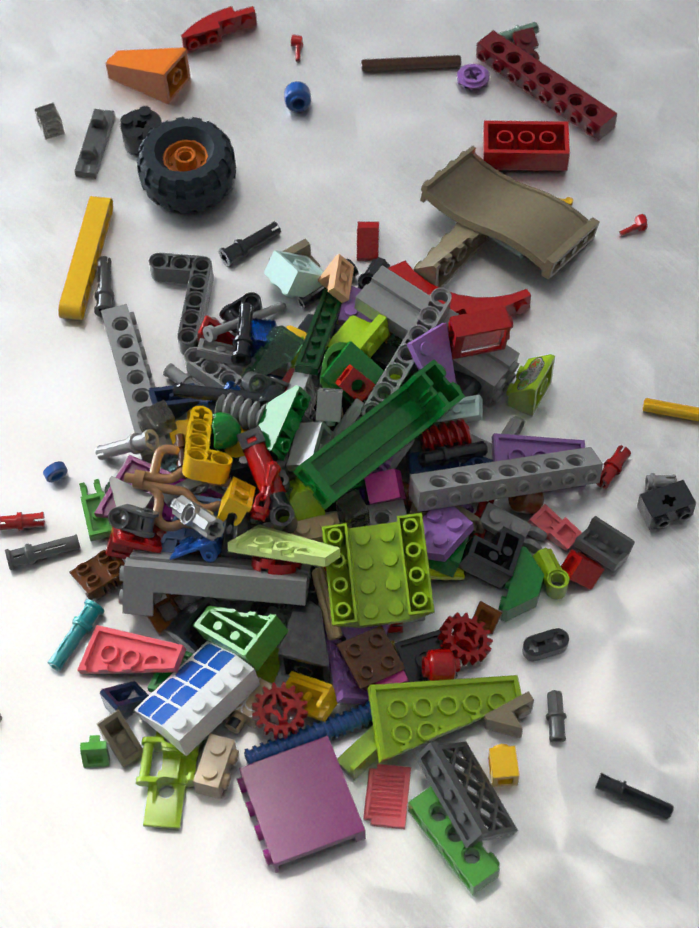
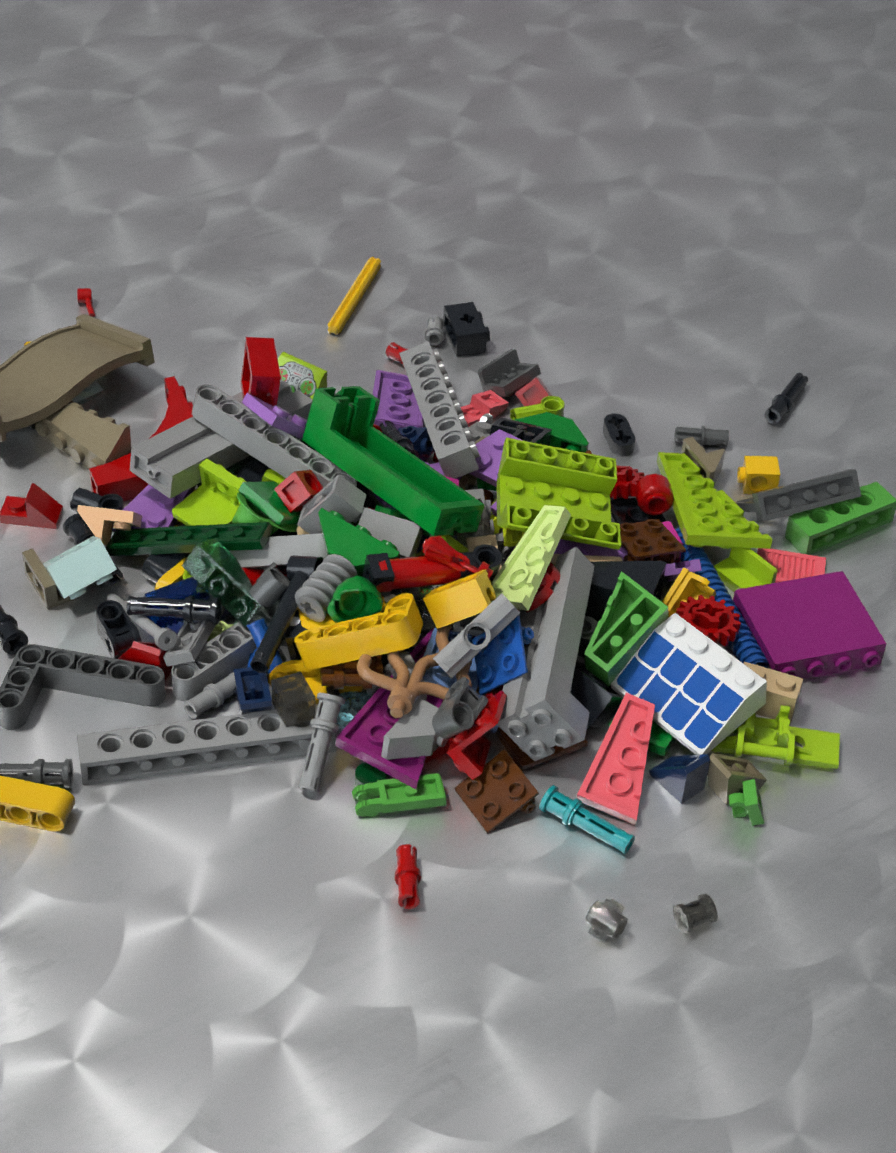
camera: 90 degrees left, 15 degrees down
dark grey pin [5,534,81,570] -> none
blue tile [43,461,68,482] -> none

